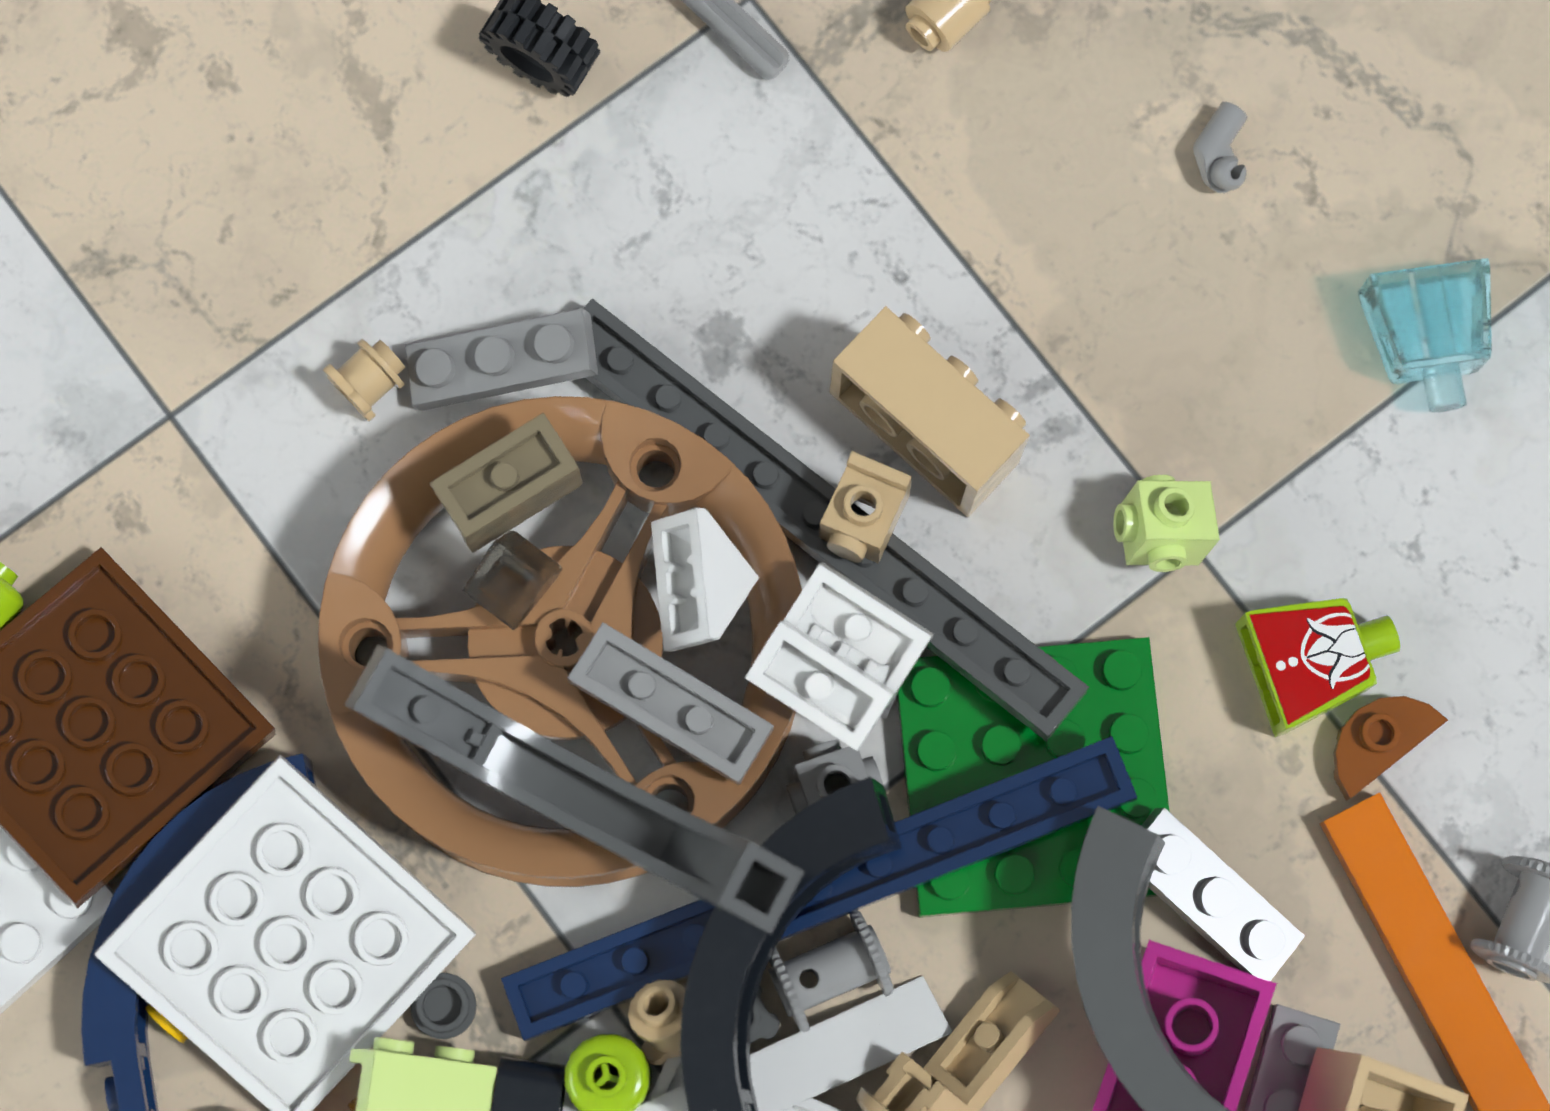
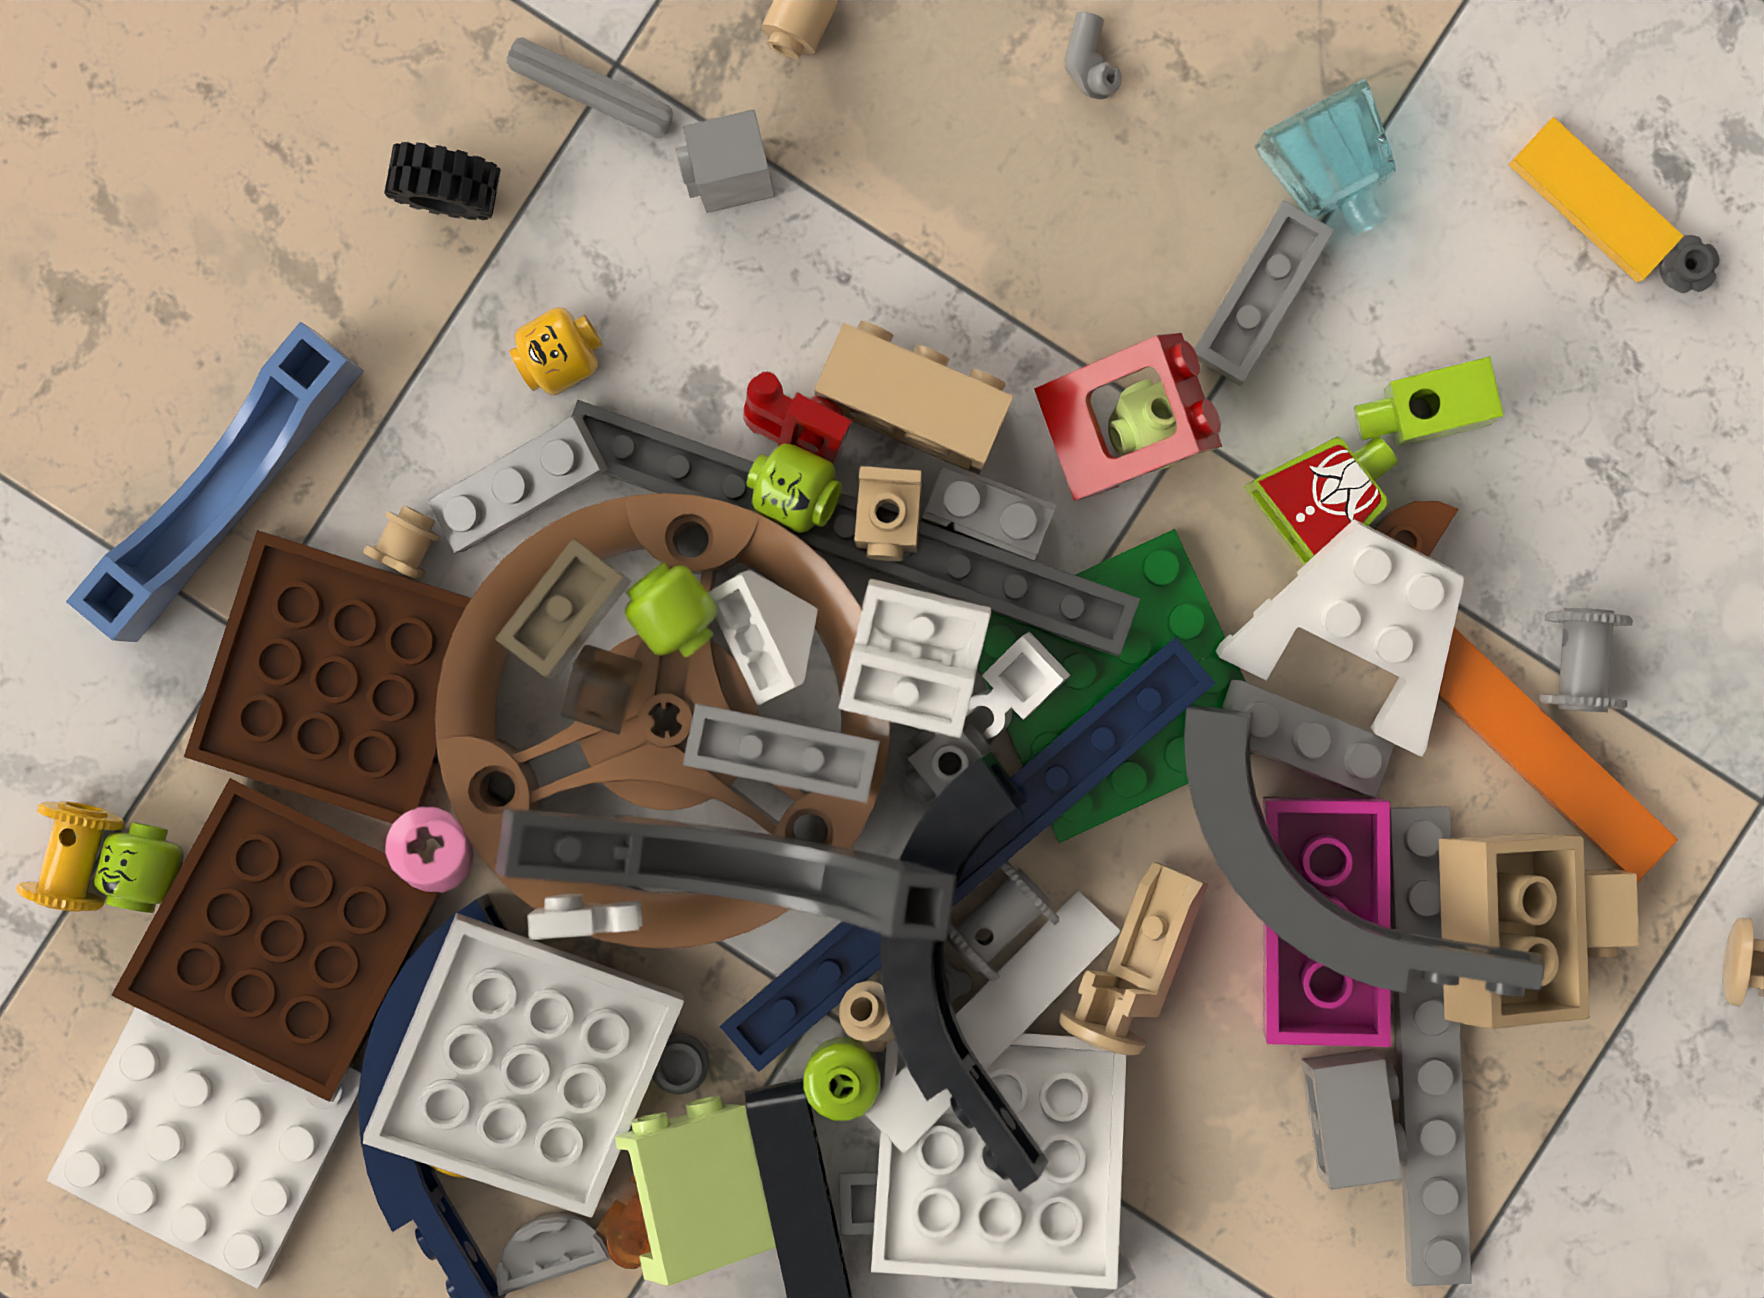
camera: 15 degrees left, 10 degrees up
none -> medium blue arch [66,321,364,642]
none -> reddish brown plate [184,530,472,824]
none -> bright pink piece [386,807,473,893]
none -> yellow head [509,307,603,395]
none -> white plate [528,894,643,940]
none -> lime head [625,562,717,657]
none -> light grey brick [676,109,775,213]
none -> red plate [743,371,852,467]
none -> lime head [747,443,842,533]
none -> light grey brick [921,461,1056,561]
none -> white plate [966,632,1071,739]
none -> window [1034,333,1223,501]
none -> light grey plate [1194,200,1335,386]
none -> white wing [1216,519,1465,757]
none -> lime torso [1354,356,1504,447]

